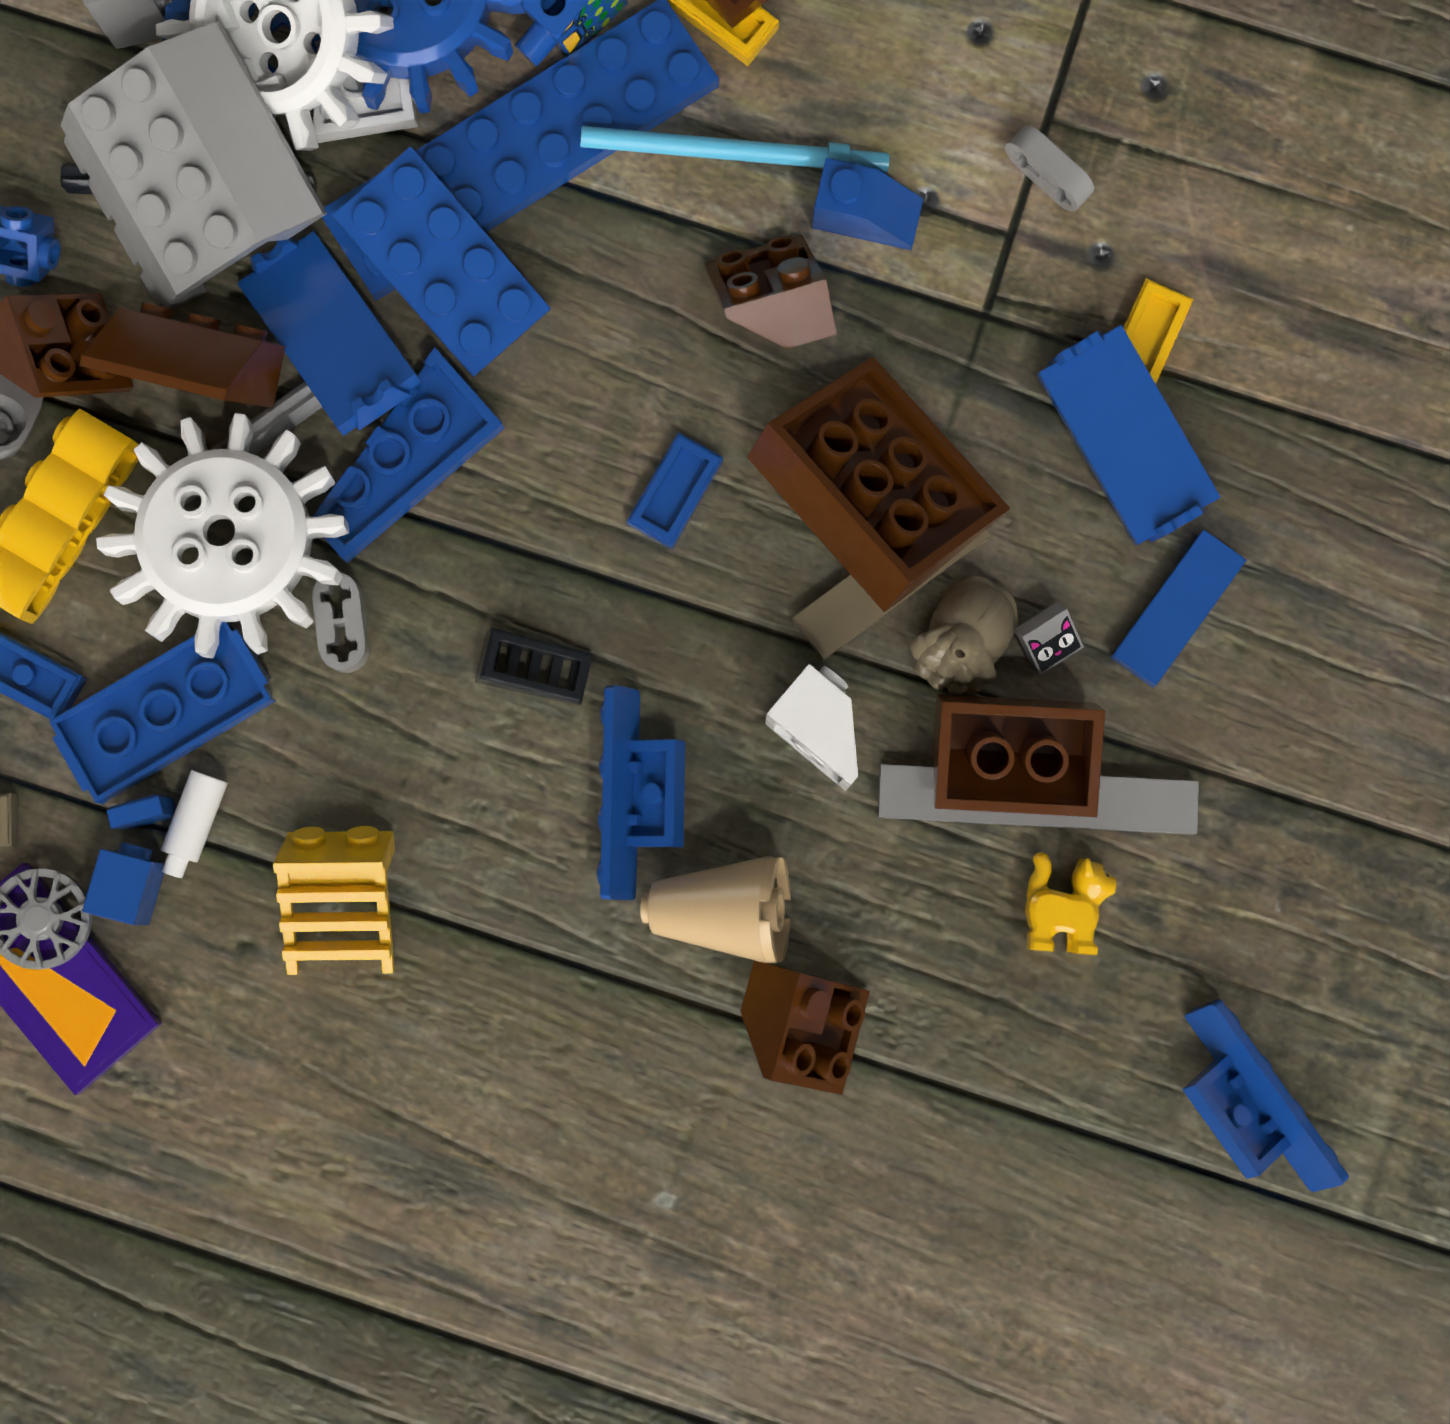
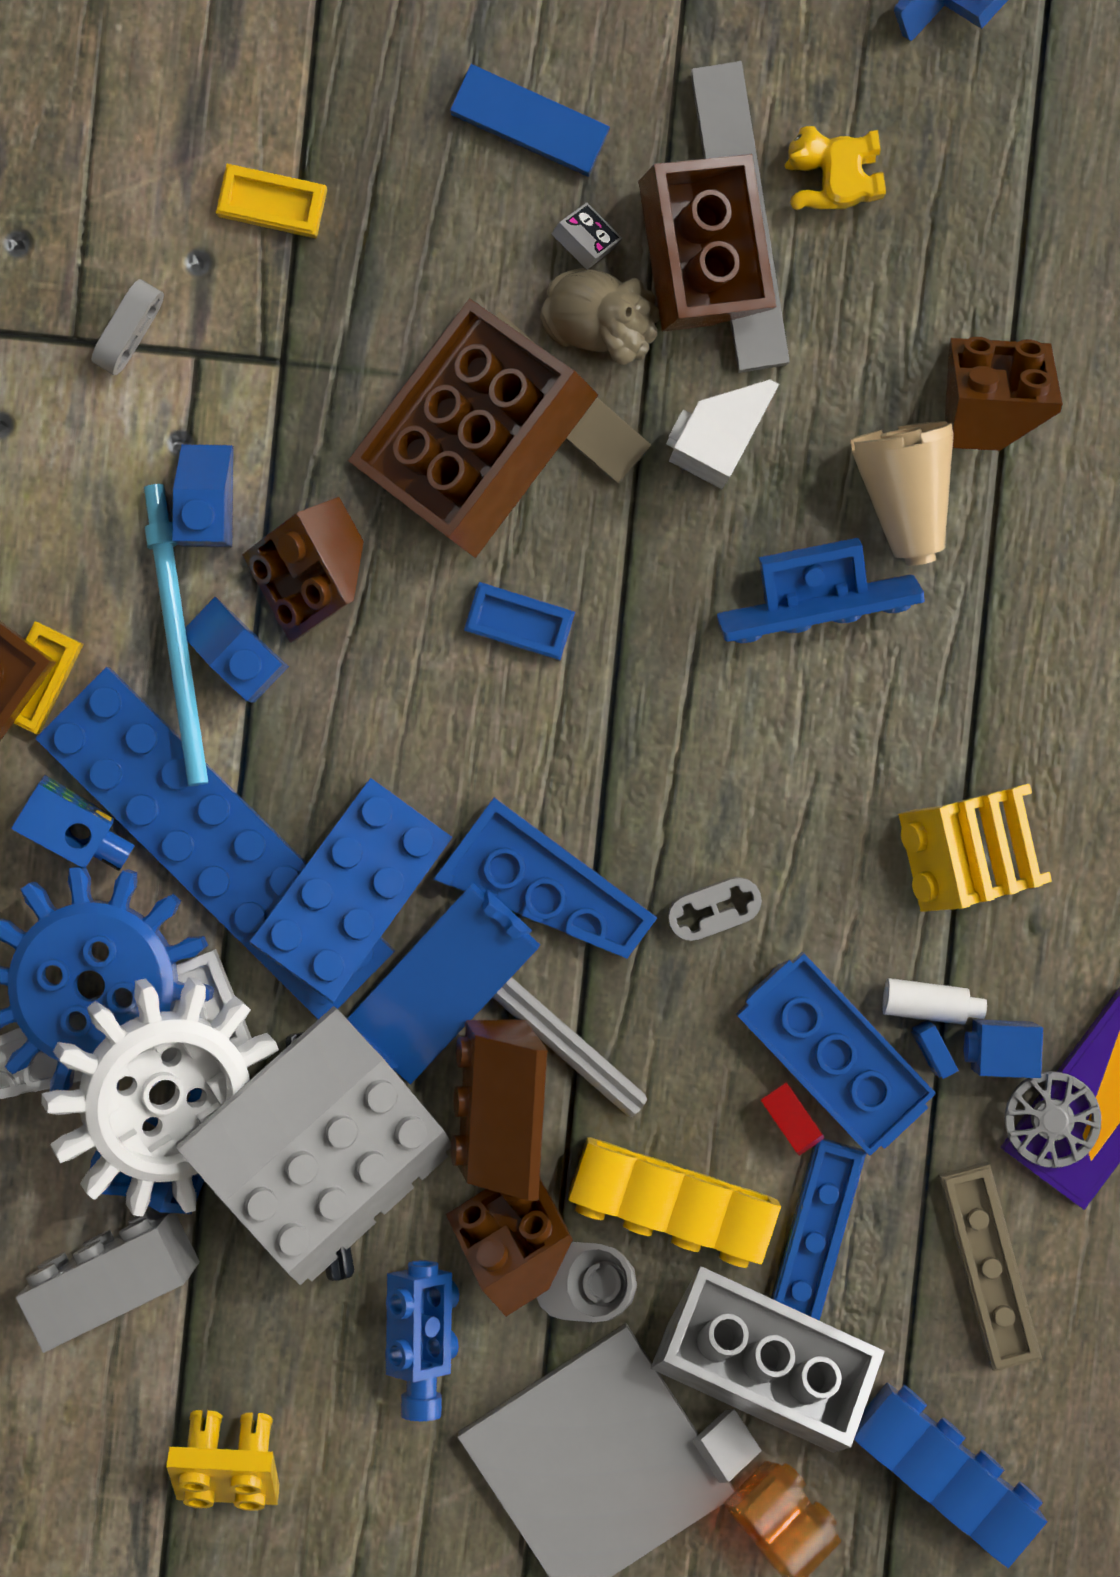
camera: 105 degrees left, 5 degrees up
white gear [96,413,349,658] -> none
black slope [475,628,593,705] -> none
blue brick [1037,325,1221,546] -> none
none -> blue slope [185,597,289,703]
none -> red piece [761,1082,825,1156]

